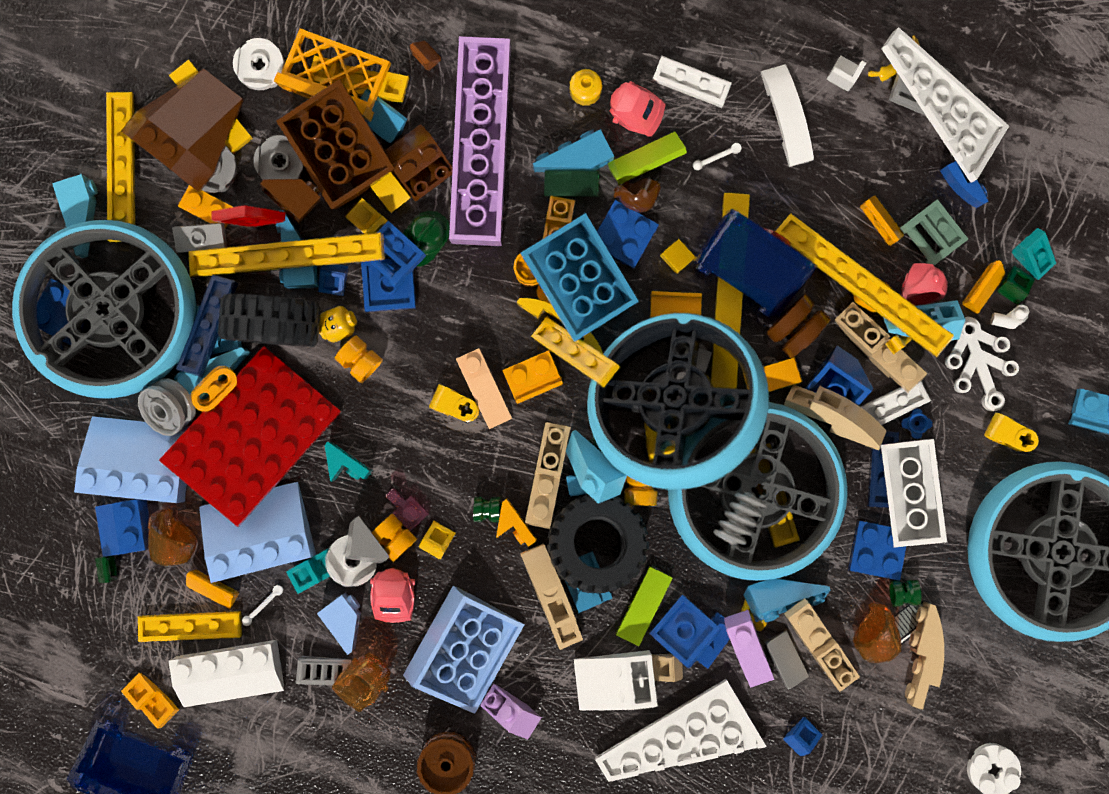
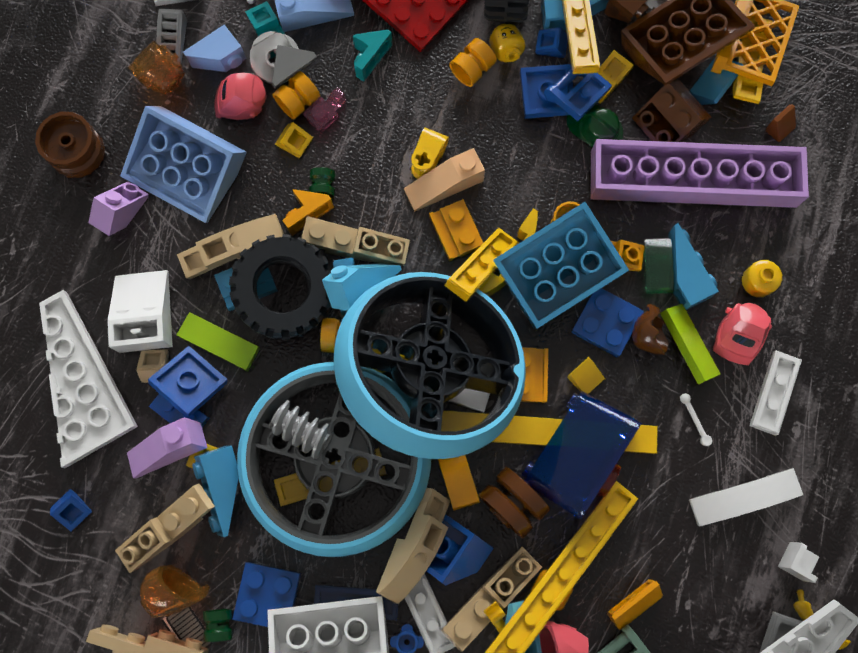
camera: 90 degrees right, 10 degrees down
yellow slope [371,171,411,213] -> none
light grey slope [763,630,809,690] -> none

